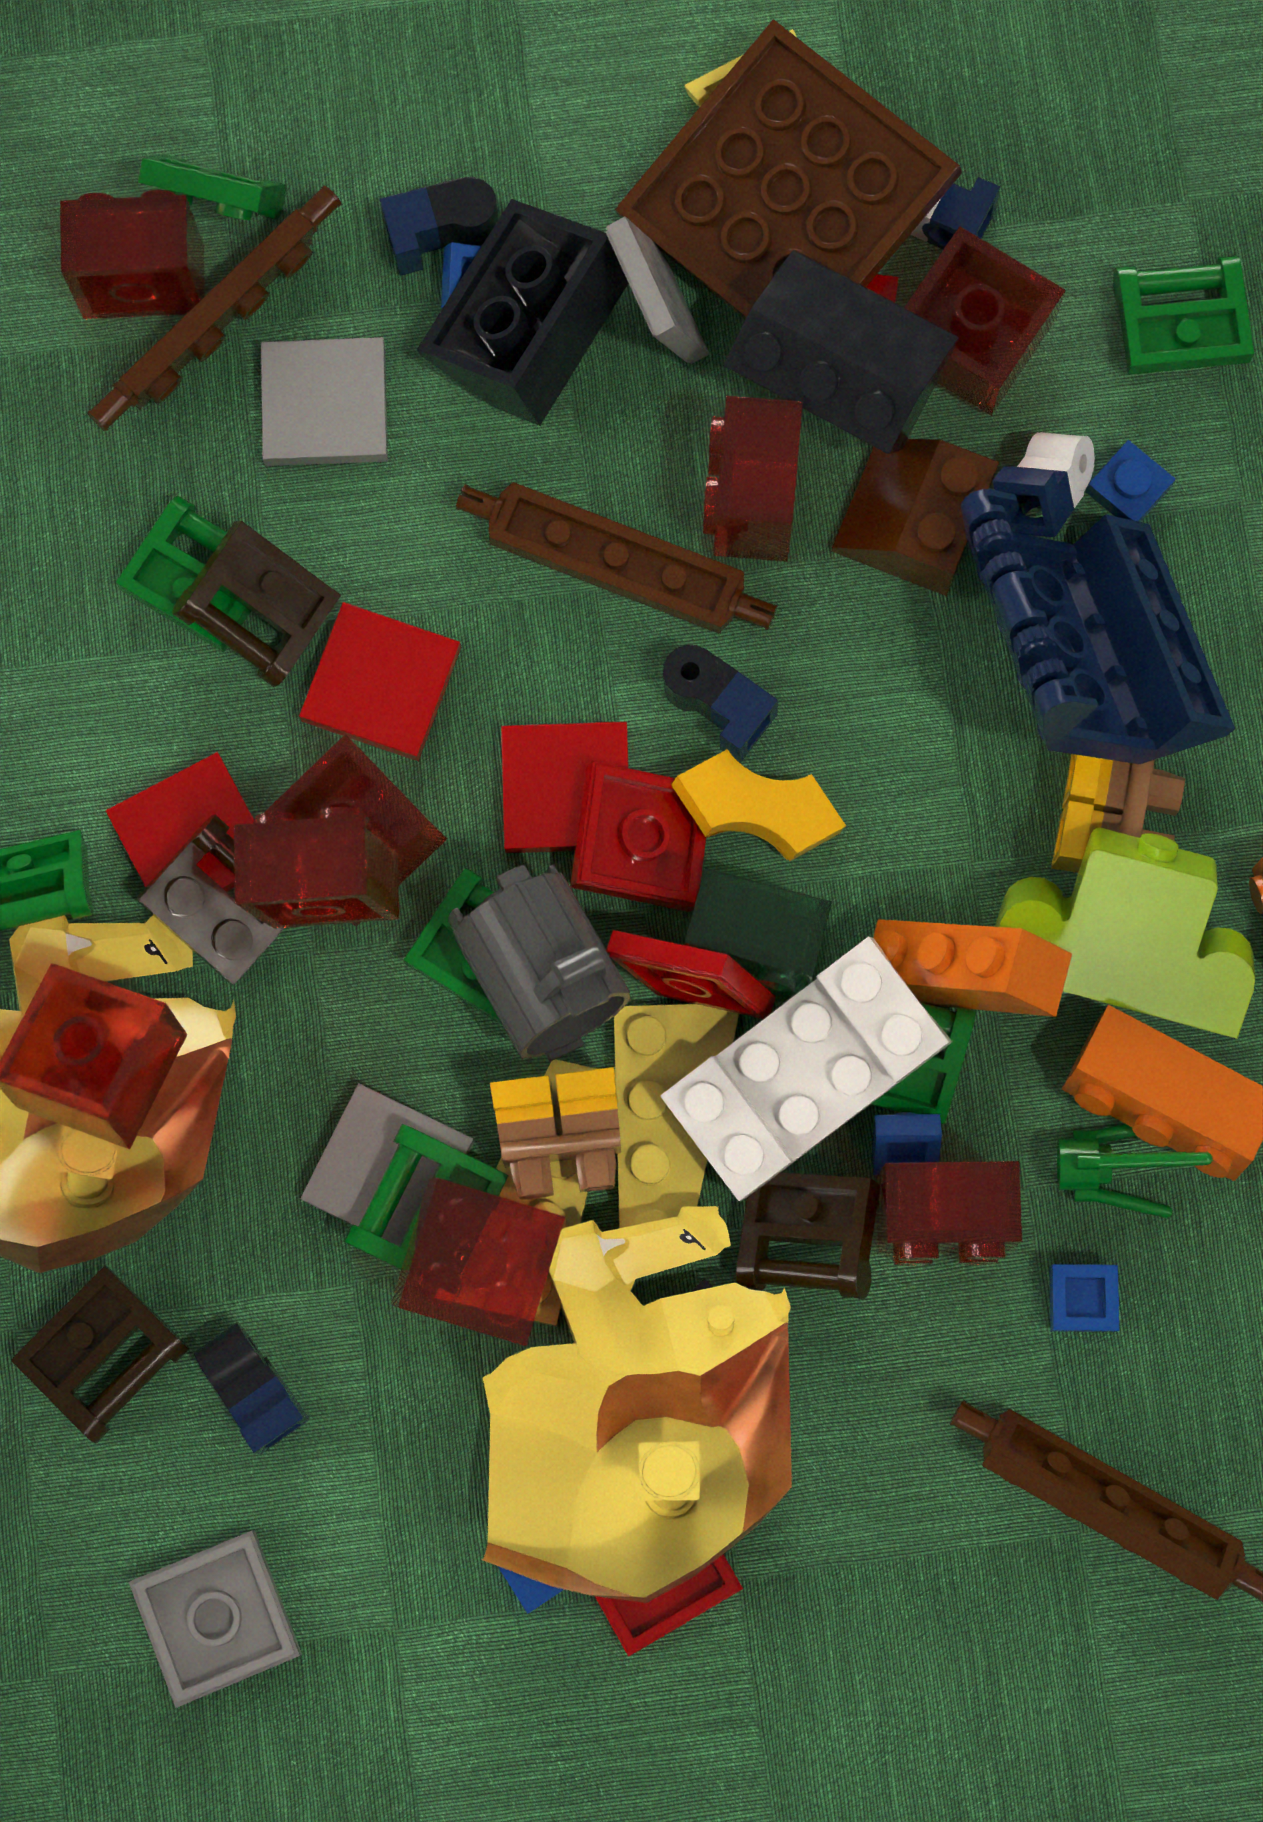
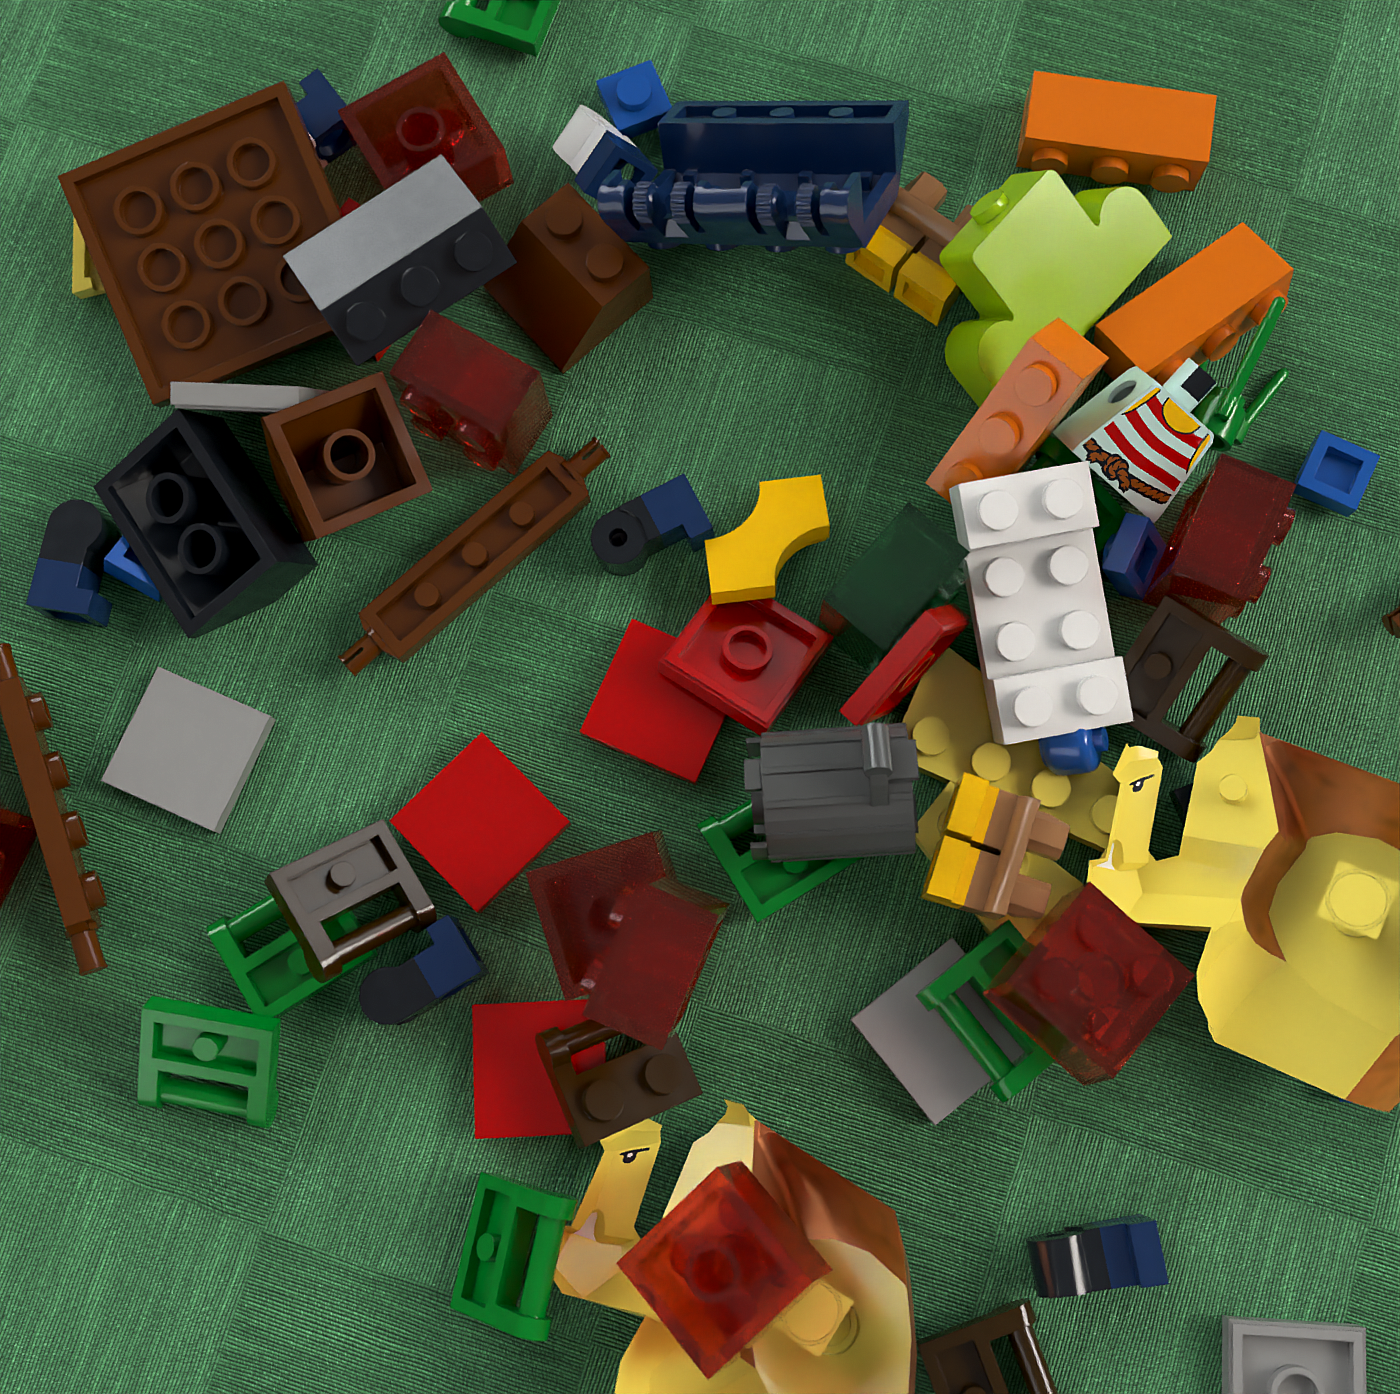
camera: 60 degrees left, 0 degrees up
none -> green plate [137,996,281,1129]
none -> reddish brown slope [261,371,433,543]
none -> leg [359,914,489,1025]
none -> blue piece [1038,726,1109,776]
none -> torso [1053,358,1217,523]

